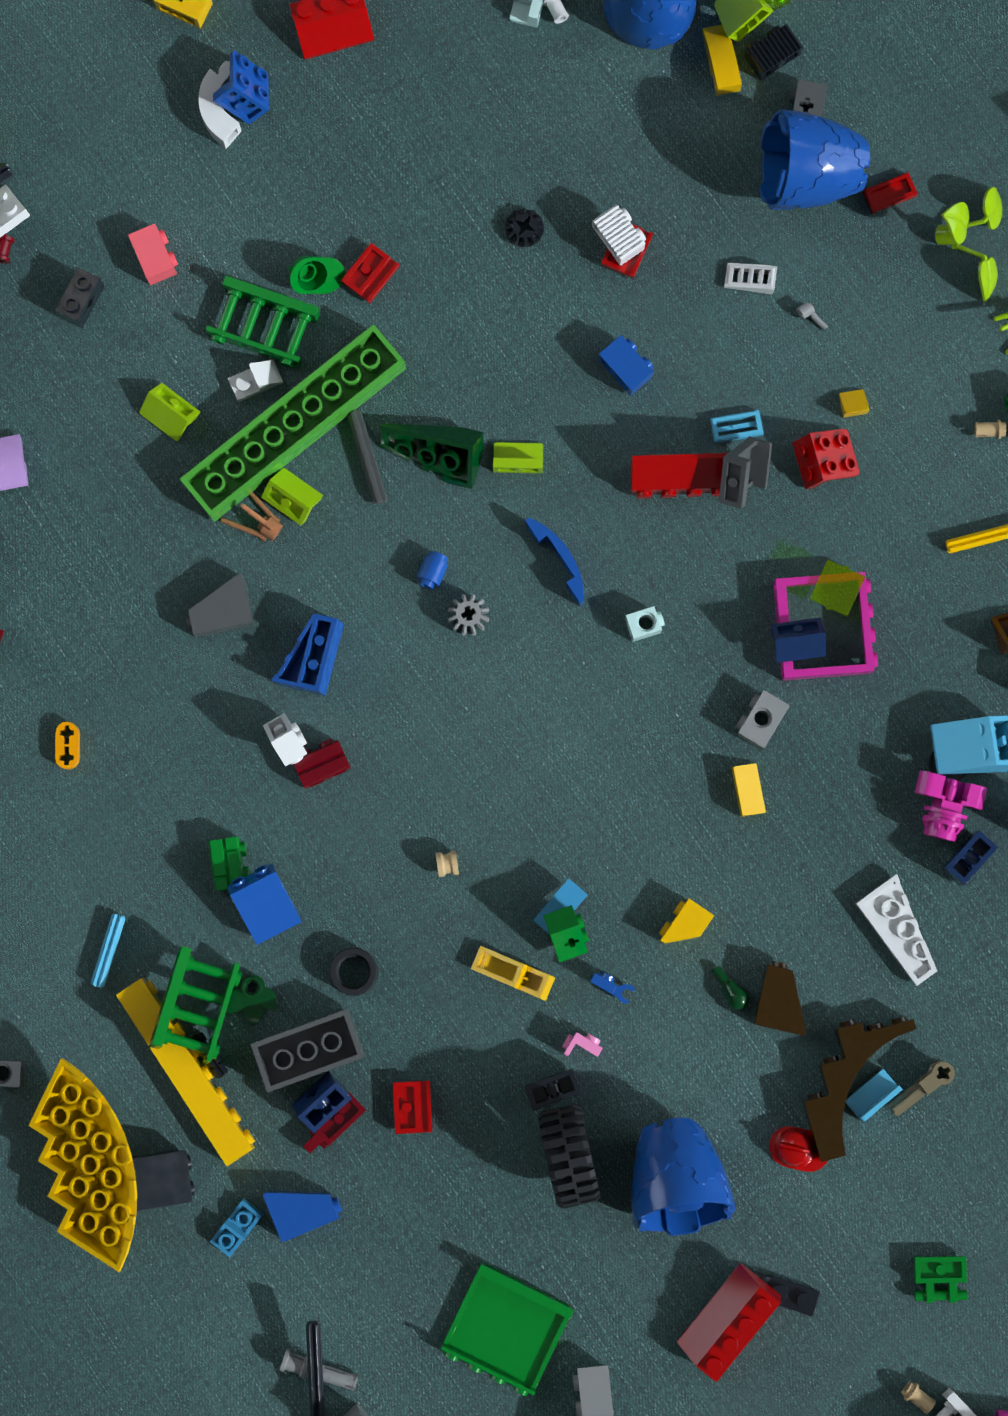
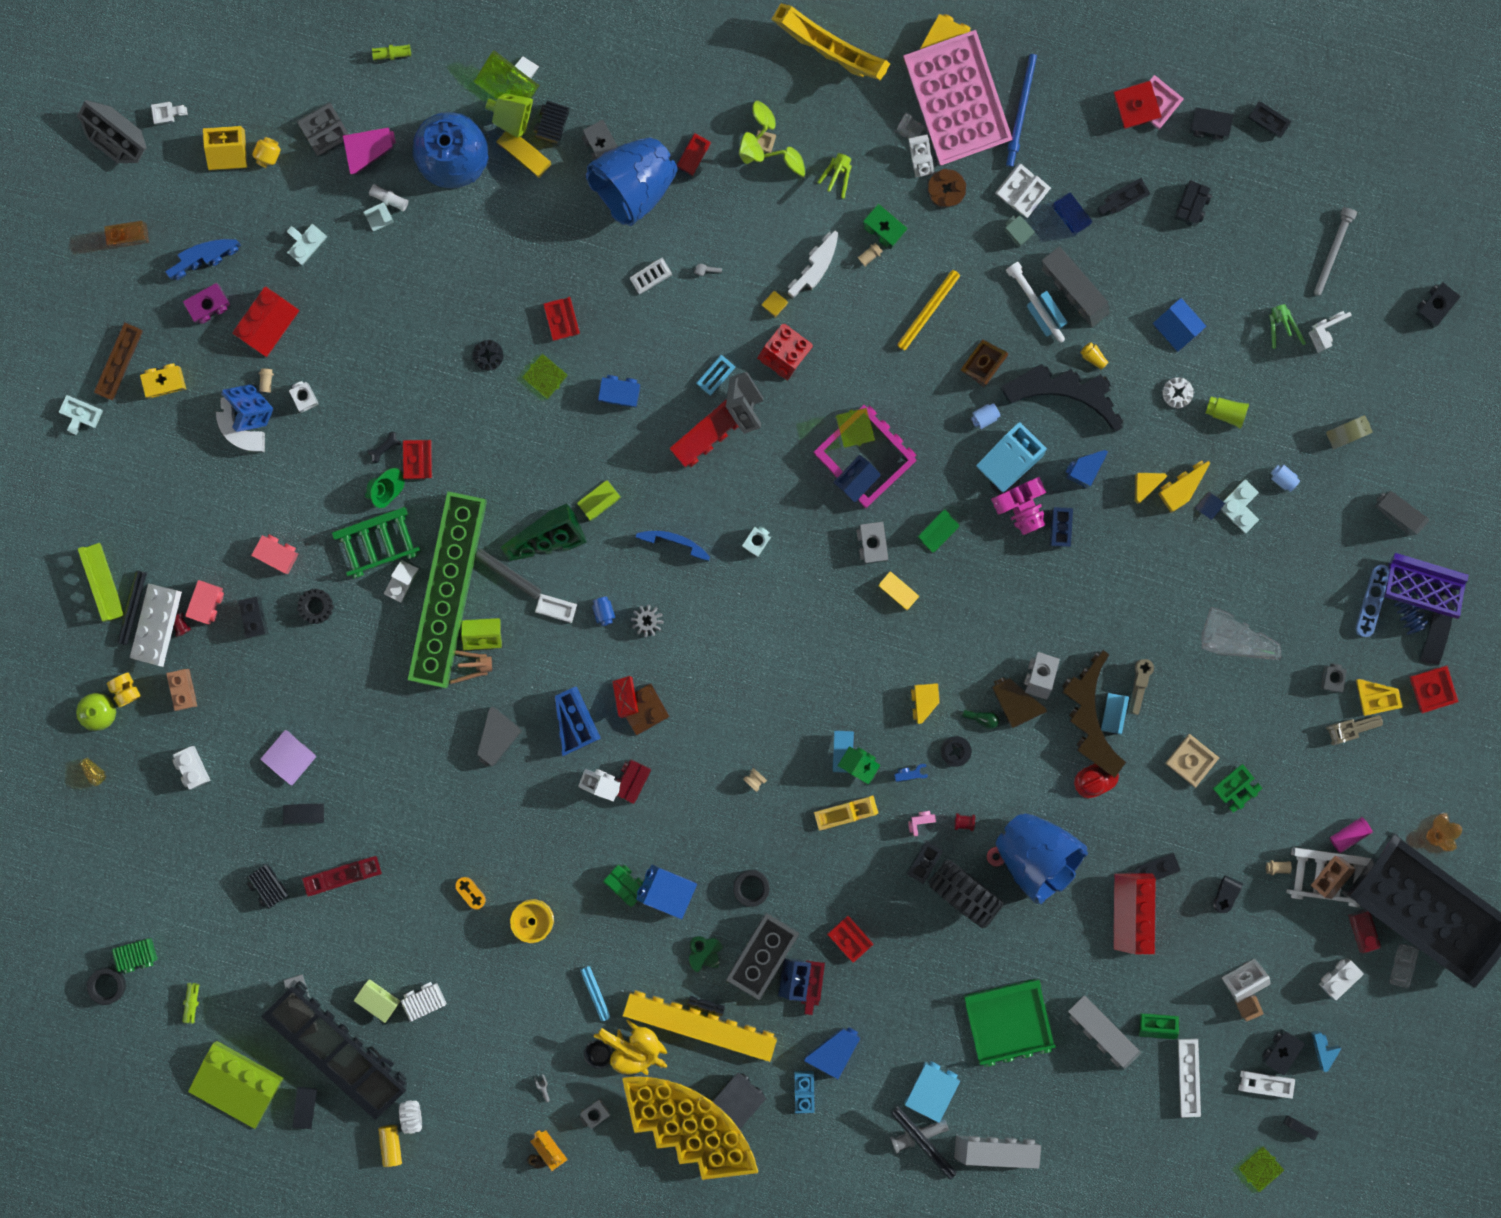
camera: 45 degrees left, 5 degrees up
lime panel [139,383,200,441] -> none
green fence [148,946,242,1064] -> none
white brick [592,204,646,266] -> none
white wing [855,874,937,986] -> none
none -> coral brick [185,580,224,624]
none -> tan pin [259,368,274,393]
none -> white brick [289,381,319,413]
none -> black tyre [297,589,334,624]
none -> black piece [367,432,401,463]
none -> yellow wheel [510,899,554,943]
none -> clear neon green piece [522,353,568,399]
none -> white tile [535,594,577,623]
none -> black hair [583,1039,614,1069]
none -> yellow hair [594,1019,667,1075]
none -> red tile [612,676,639,718]
none -> reddish brown slope [626,684,670,735]
none -> tan tile [756,130,776,153]
none -> white slope [788,231,838,299]
none -> medium azure panel [904,1061,960,1123]
none -> green panel [917,509,959,553]
none -> black gear [941,736,972,767]
none -> dark red bush [954,813,975,832]
none -> light blue brick [971,403,1000,429]
none -> coral plate [987,847,1004,866]
none -> light grey brick [1024,652,1060,700]
none -> tan plate [1165,734,1219,788]
none -> black piece [1213,875,1243,913]

